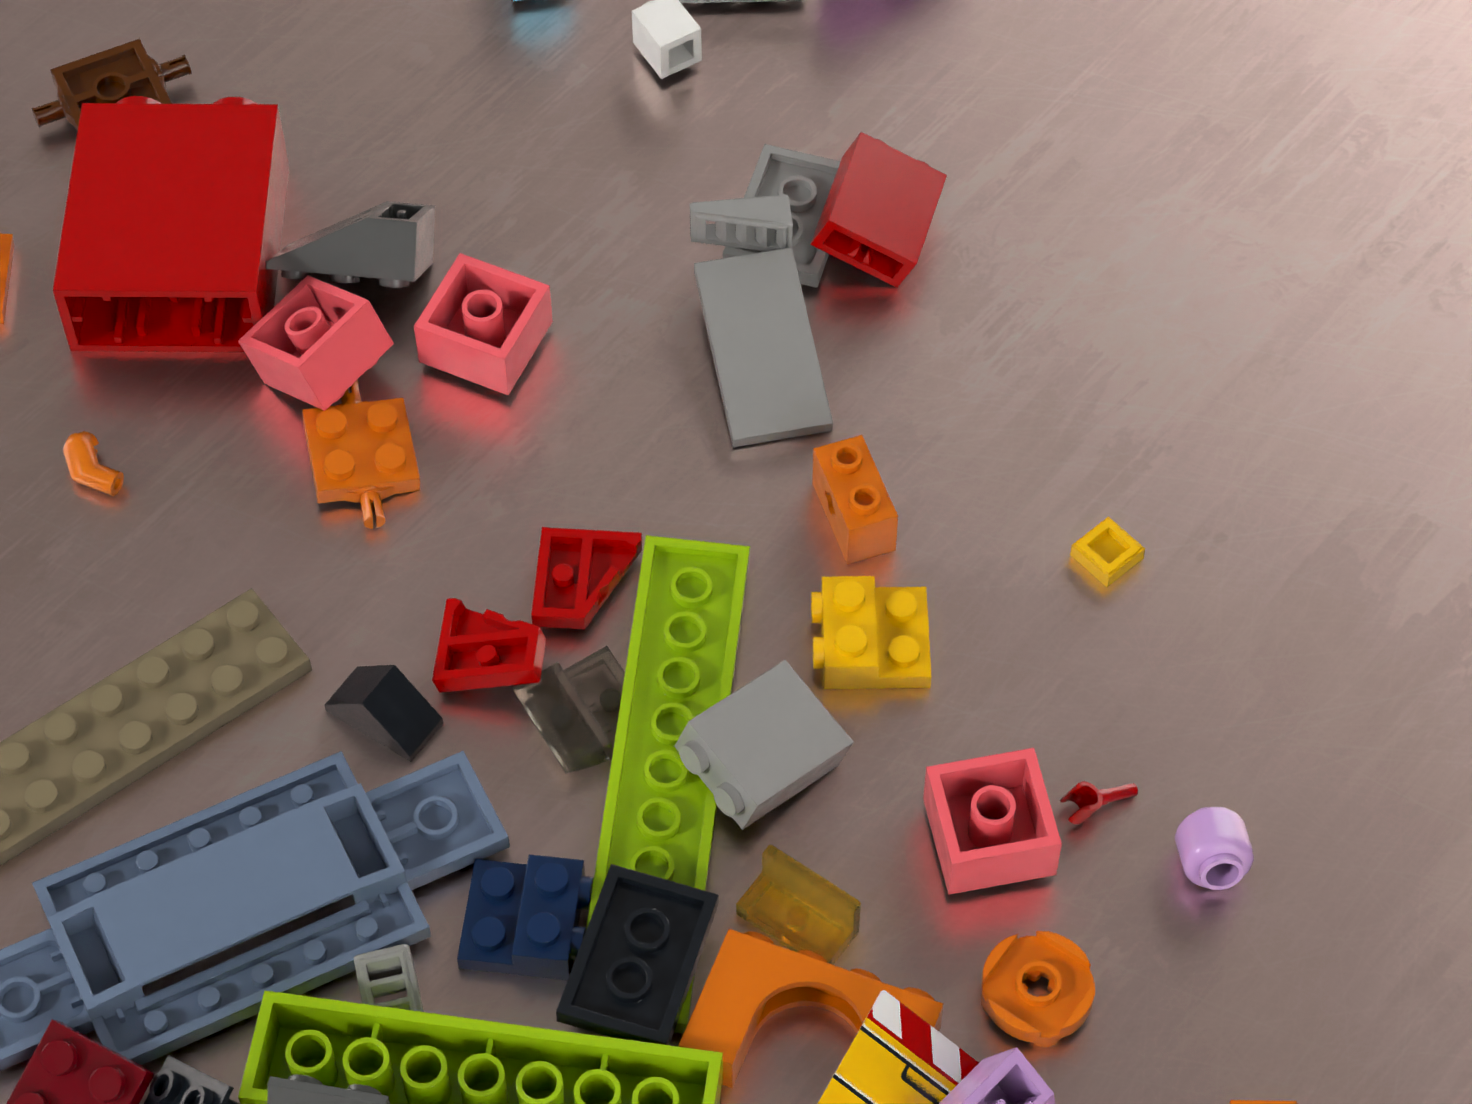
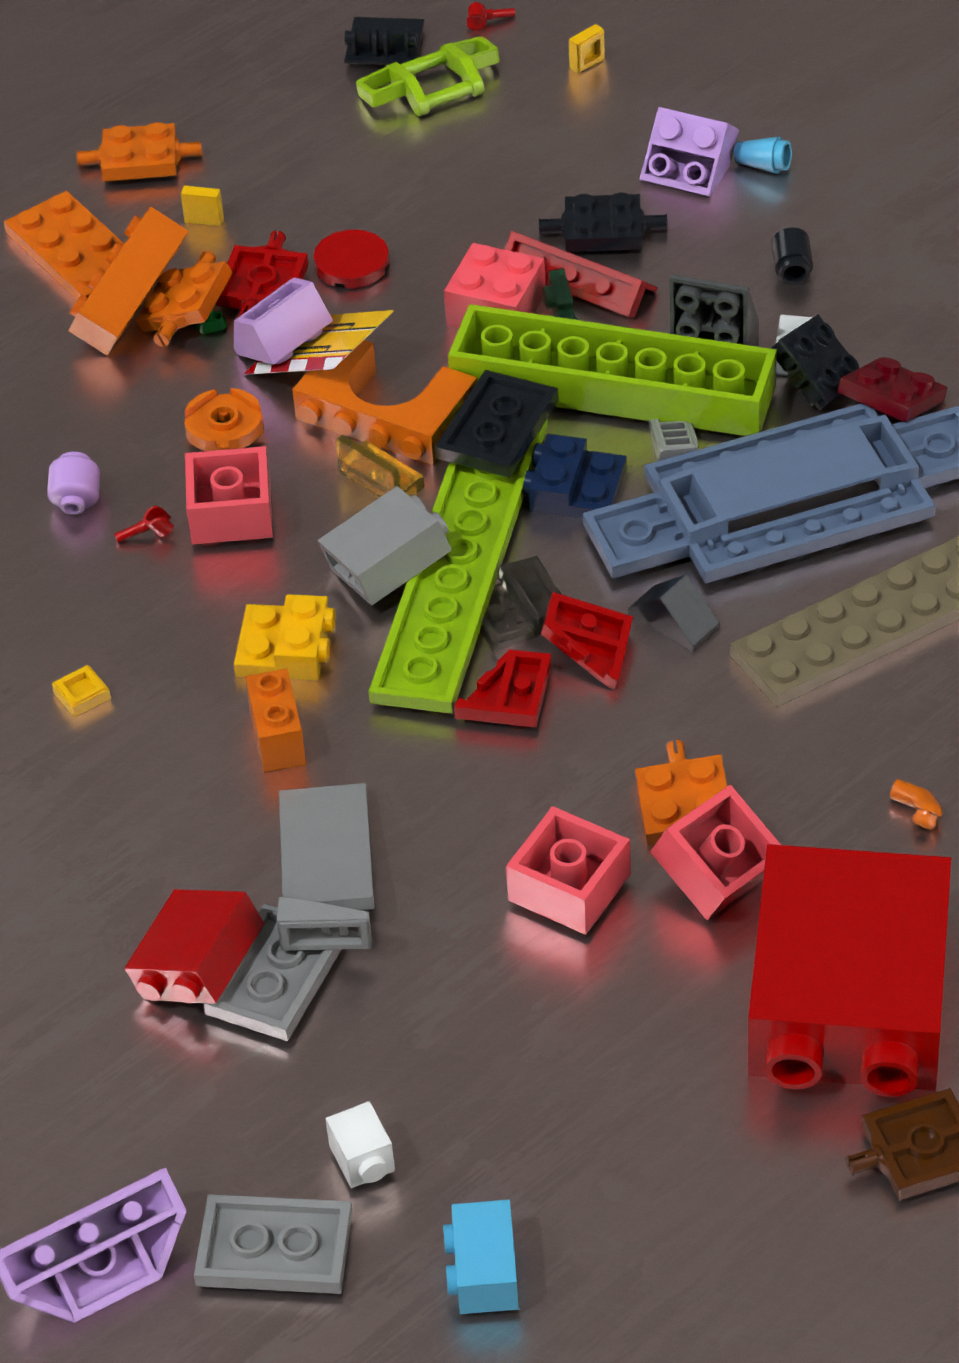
camera: 170 degrees left, 10 degrees down
dark grey slope [266,201,435,288] -> none

